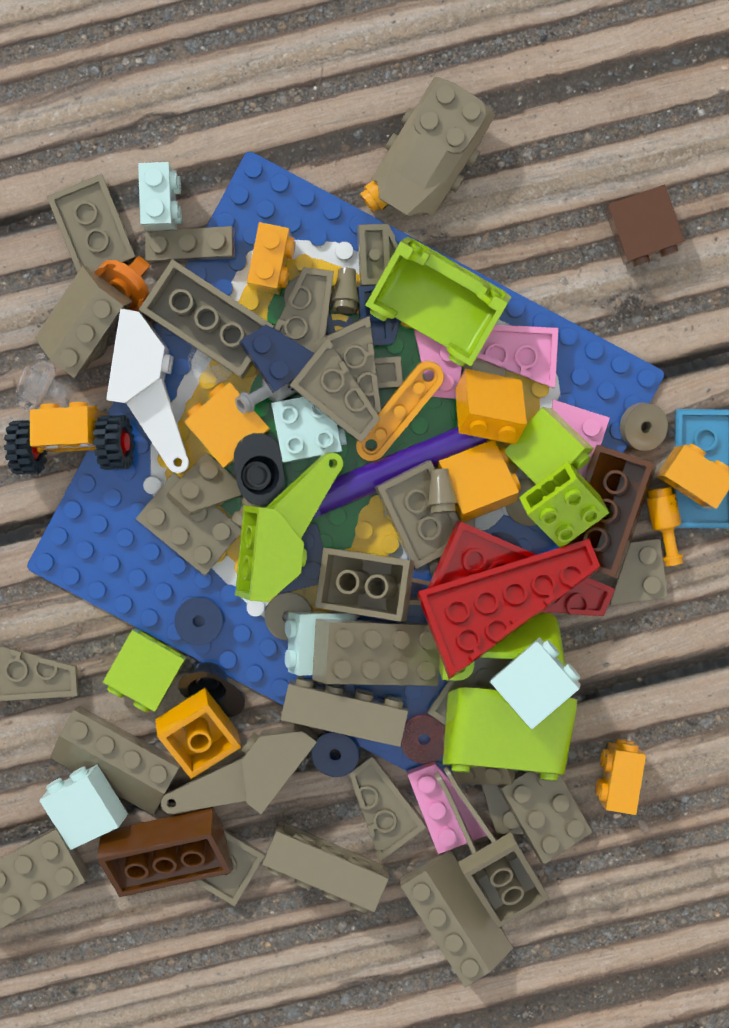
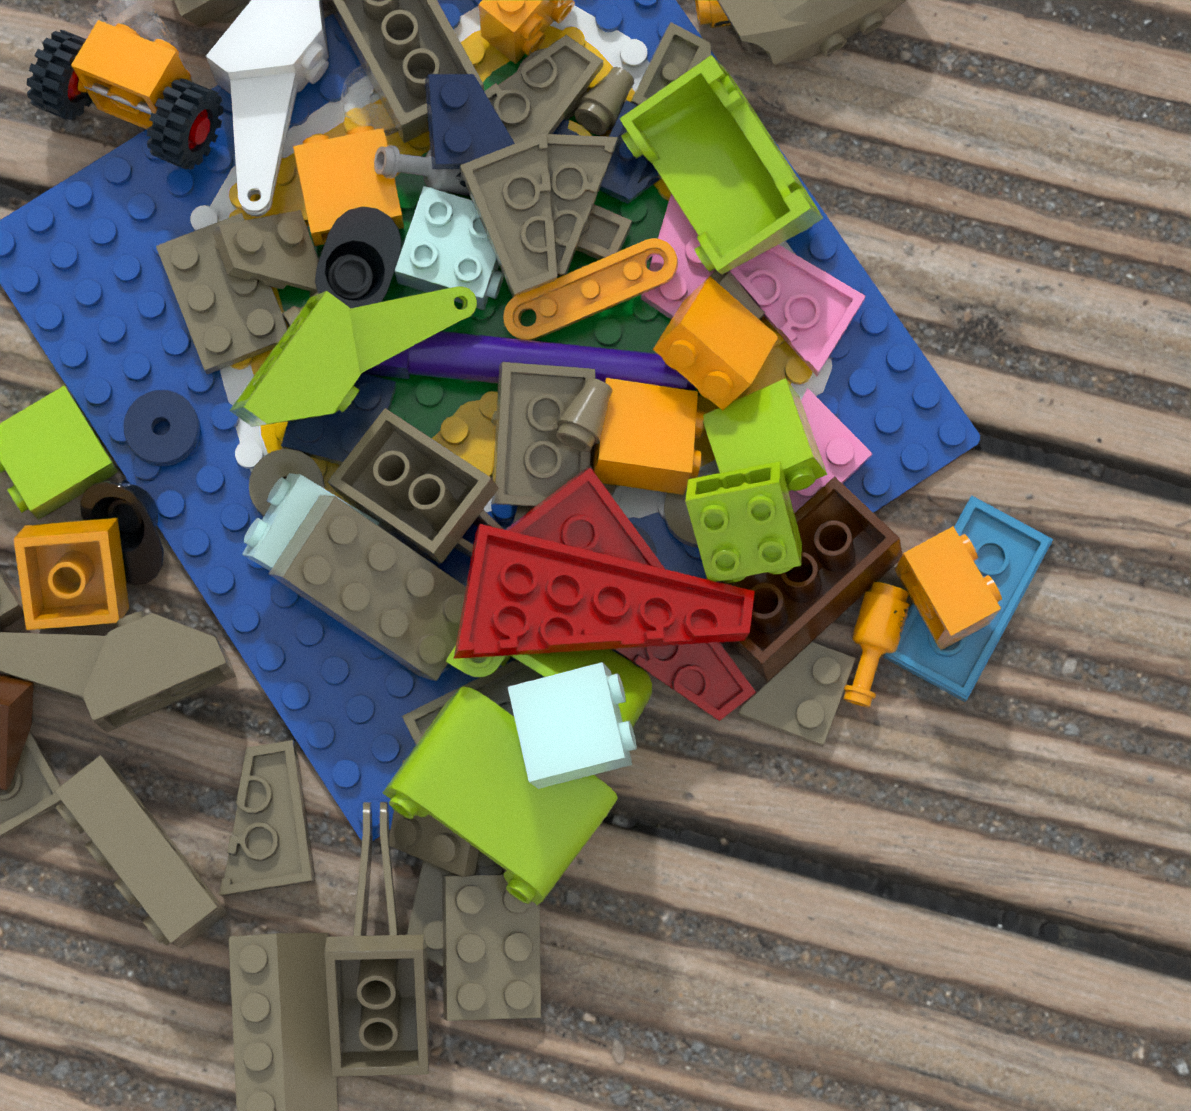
camera: 30 degrees right, 10 degrees down
dark tan brick [280,675,408,747] -> none
dark blue piece [312,730,360,777] -> none
clear red piece [401,715,445,764] -> none
bright pink wing [406,761,493,854] -> none
light orange brick [595,739,646,815] -> none
reddish brown brick [604,184,685,267] -> none
dark tan piece [619,402,668,451] -> none

